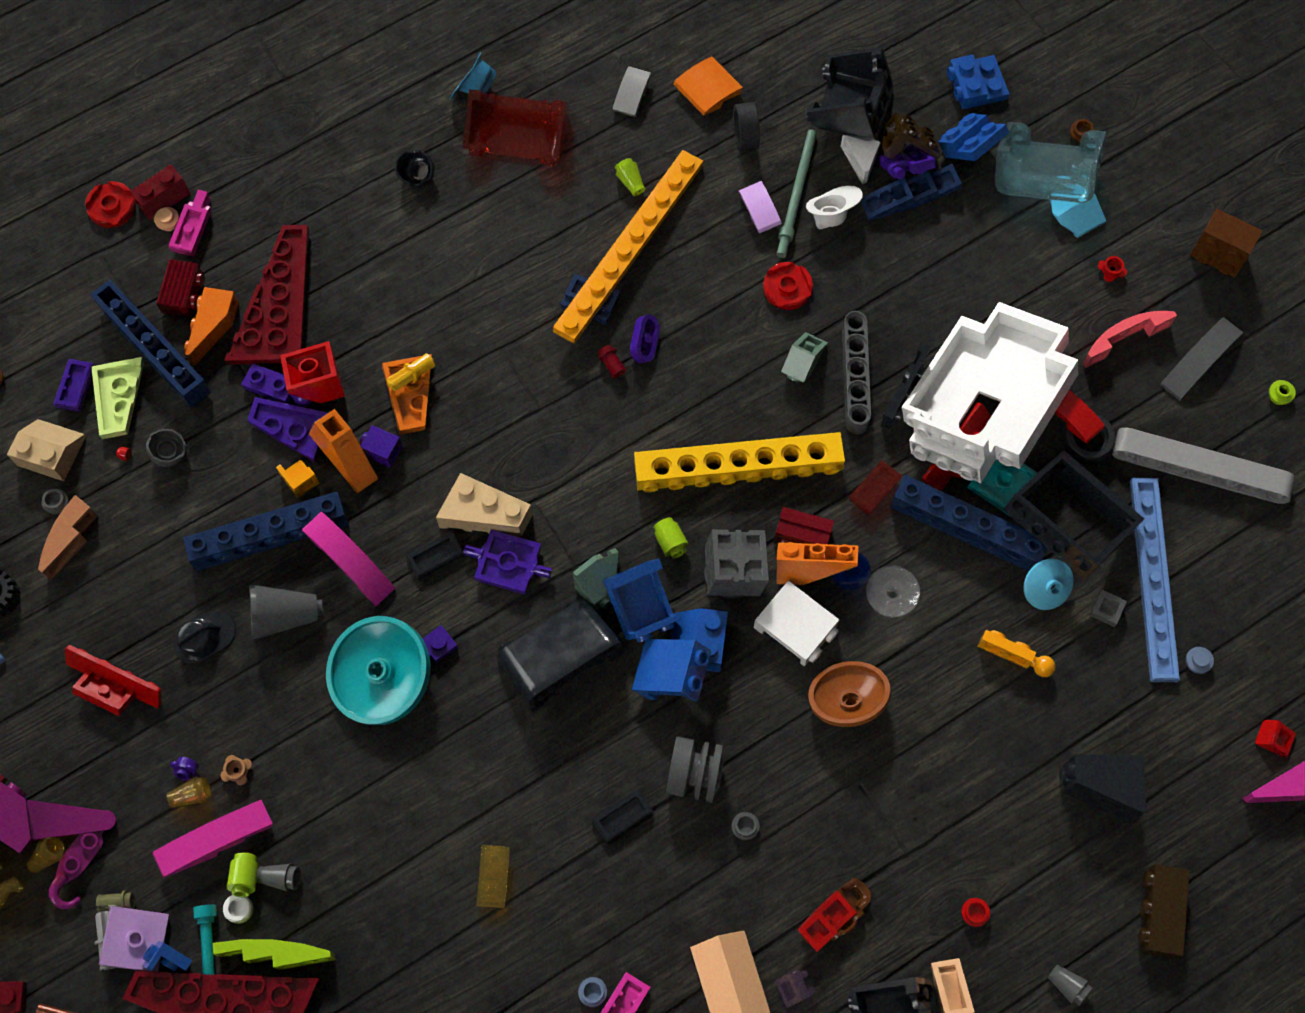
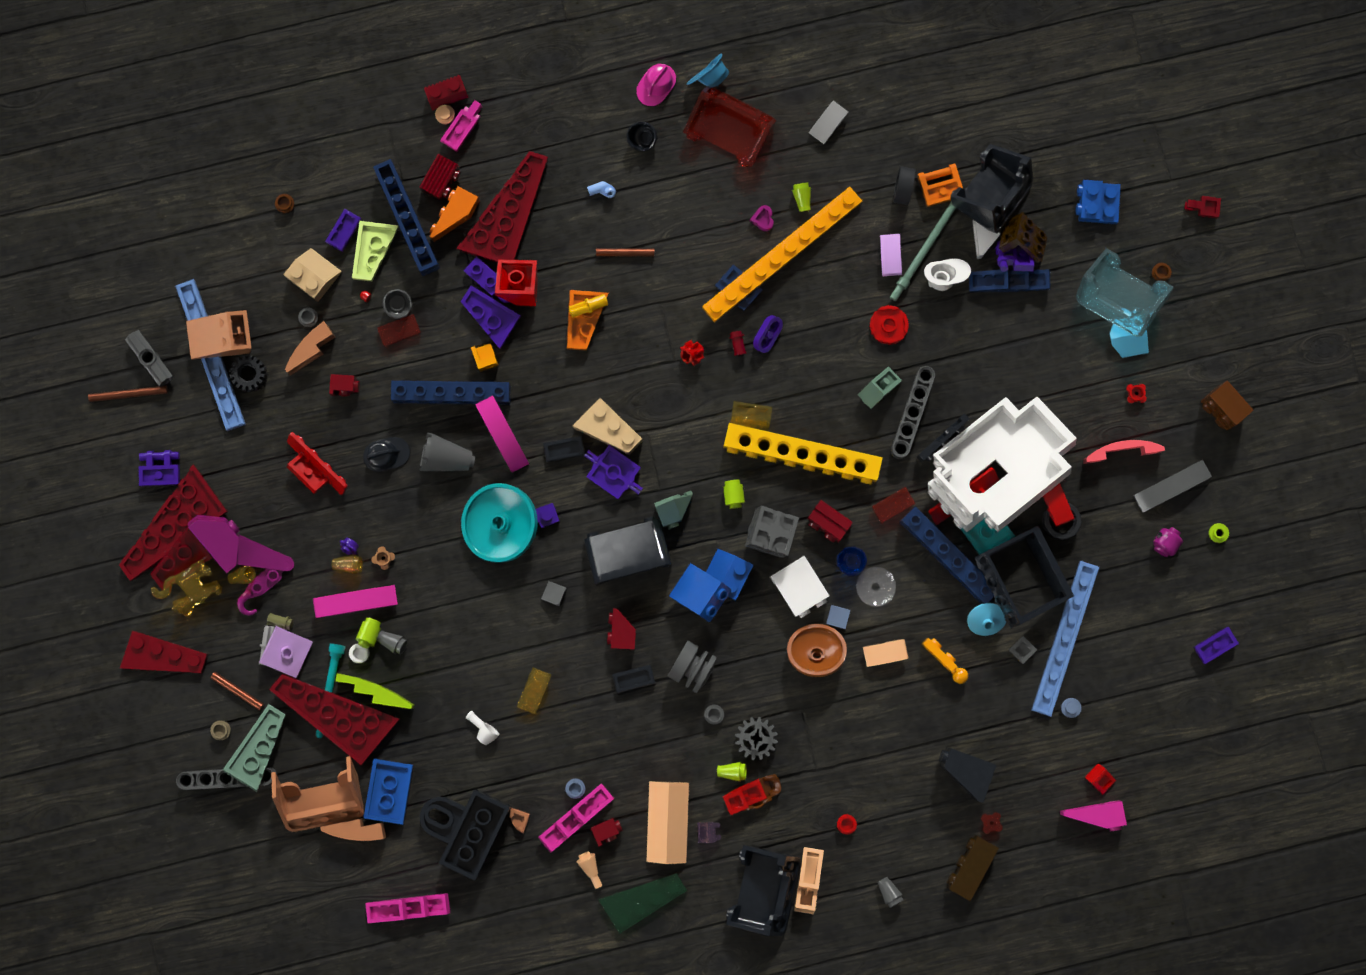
camera: 20 degrees right, 15 degrees up
red tile [85,181,136,228] -> none
blue bracket [142,941,192,972] -> none
orange slope [309,409,378,494] -> none
dark purple brick [359,425,403,468] -> none
blue panel [603,558,681,642] -> none
orange slope [673,57,743,115] -> none
orange slope [776,542,858,585] -> none
blue plate [938,113,1010,161] -> none
light grey beam [1112,428,1295,504] -> none
none -> dark red brick [329,374,360,397]
none -> clear red plate [377,314,421,346]
none -> white bar [466,711,499,745]
none -> dark grey slope [541,581,567,606]
none -> light blue arm [587,181,616,198]
none -> copper bar [596,248,654,256]
none -> dark red slope [607,608,636,650]
none -> dark pink piece [637,64,676,106]
none -> red gear [680,340,704,366]
none -> lime cone [717,762,747,782]
none -> clear yellow slope [730,401,772,430]
none -> dark grey gear [735,717,778,760]
none -> magenta tile [750,205,774,232]
none -> sand blue tile [826,605,850,629]
none -> light nougat slope [863,639,908,667]
none -> orange plate [917,163,963,207]
none -> clear red plate [981,812,1003,834]
none -> magenta head [1153,527,1183,557]
none -> dark red plate [1184,196,1221,219]

